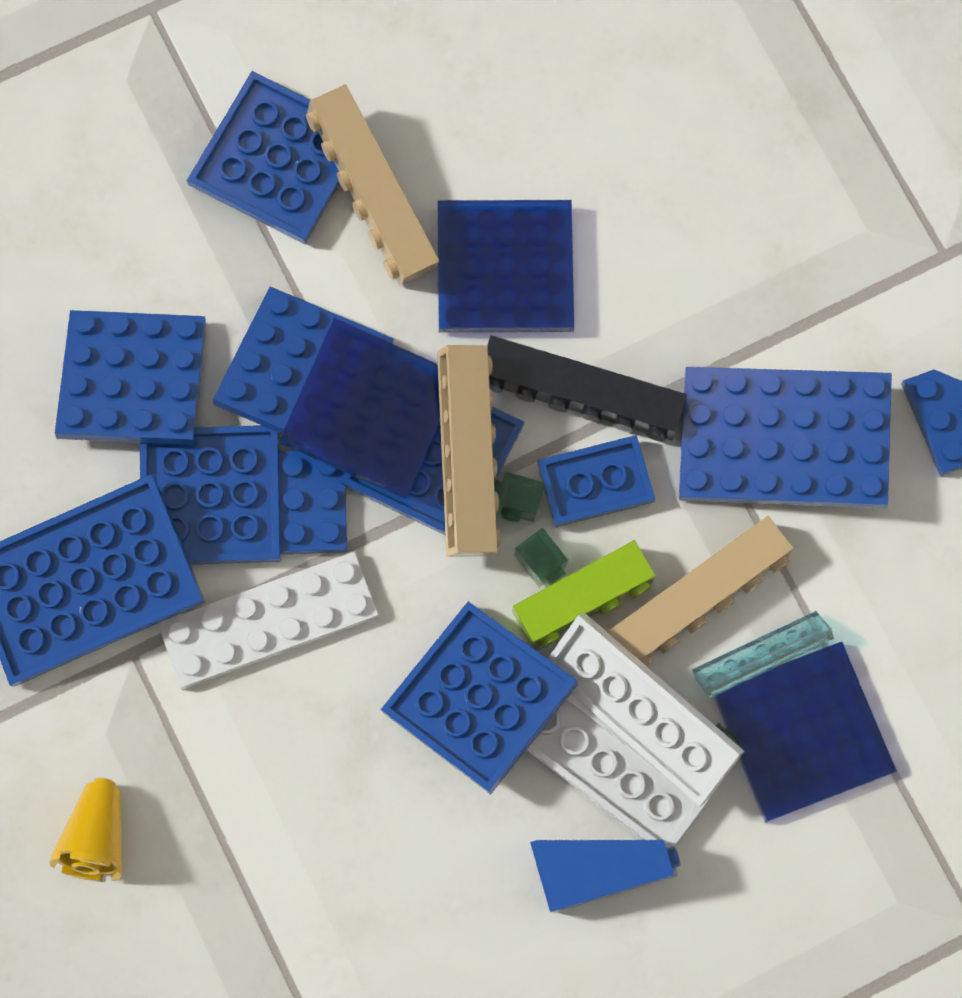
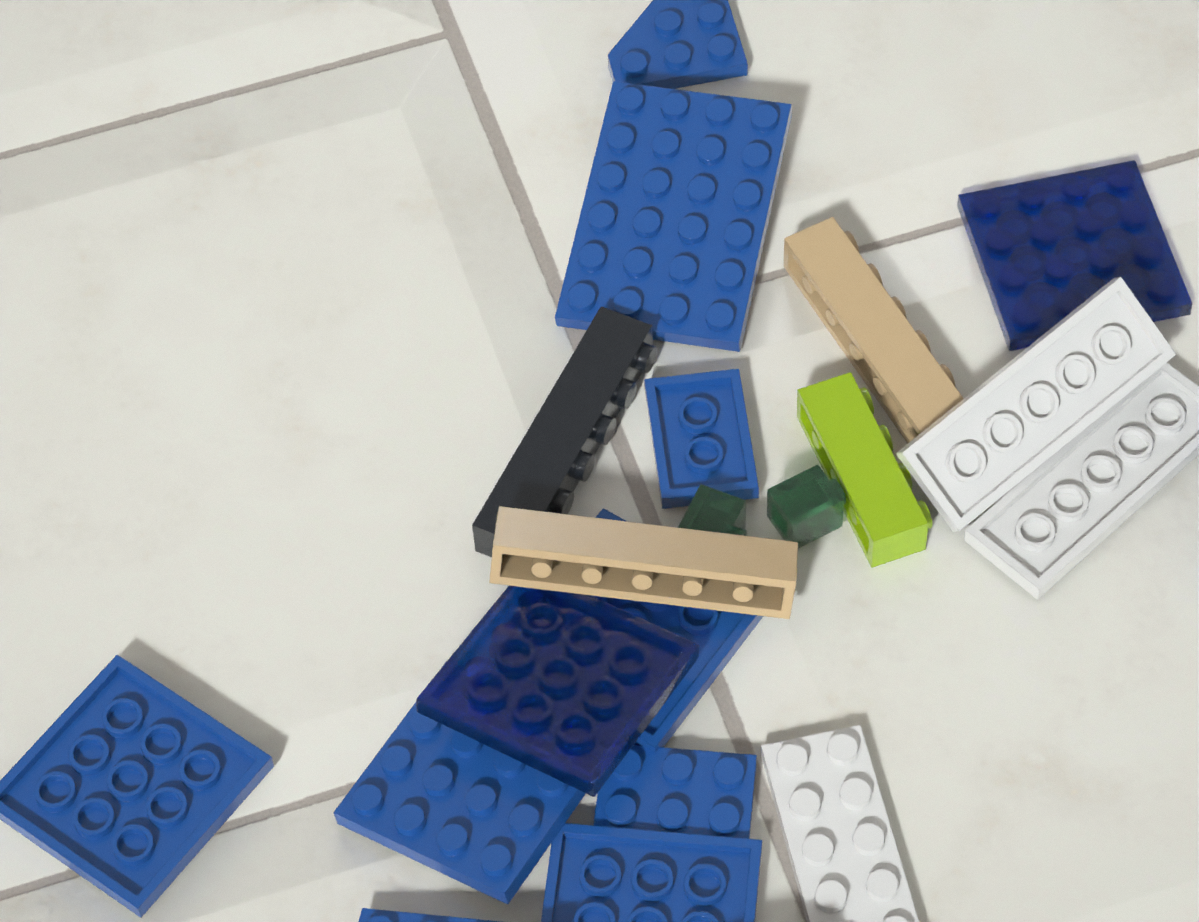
camera: 75 degrees left, 20 degrees down
tan brick [306,84,439,286] -> none
blue plate [380,601,578,795] -> none
clear blue plate [438,200,574,333] -> none
clear light blue plate [692,611,834,698] -> none

